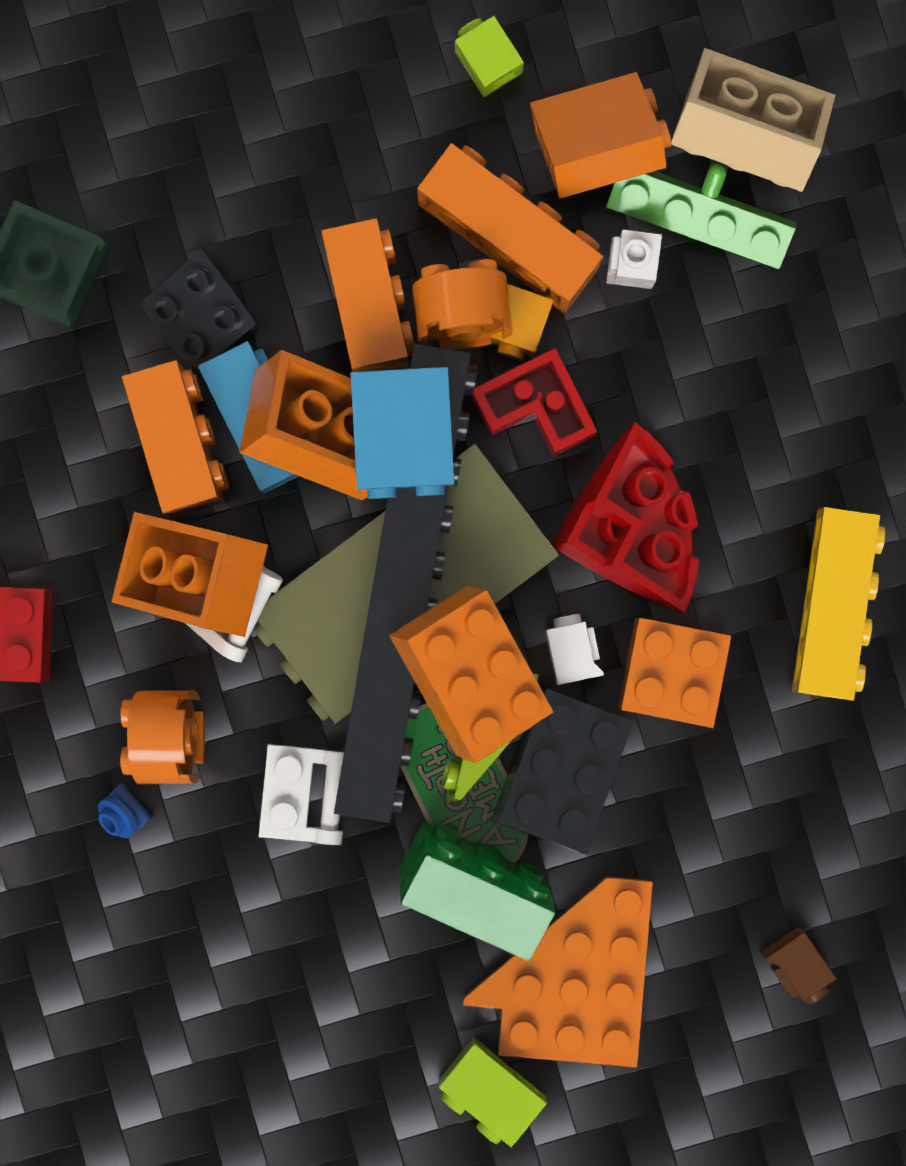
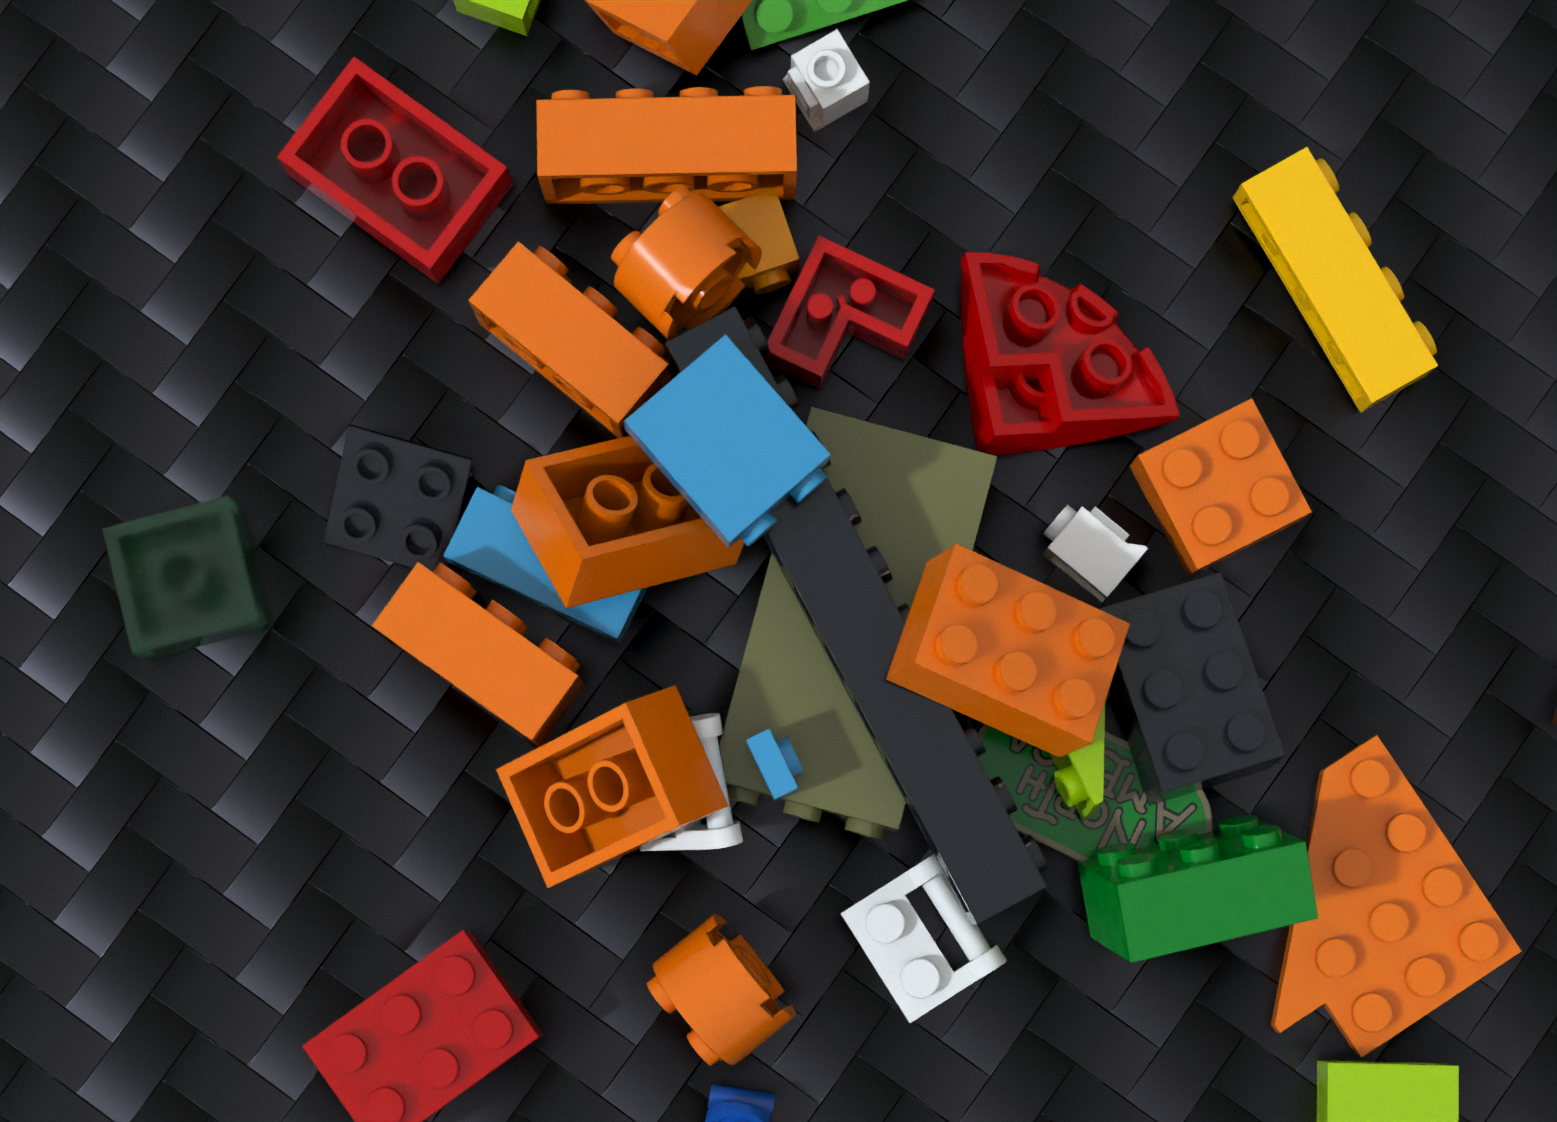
camera: 35 degrees left, 5 degrees down
none -> red brick [277,57,514,284]
none -> dark azure plate [746,728,804,802]

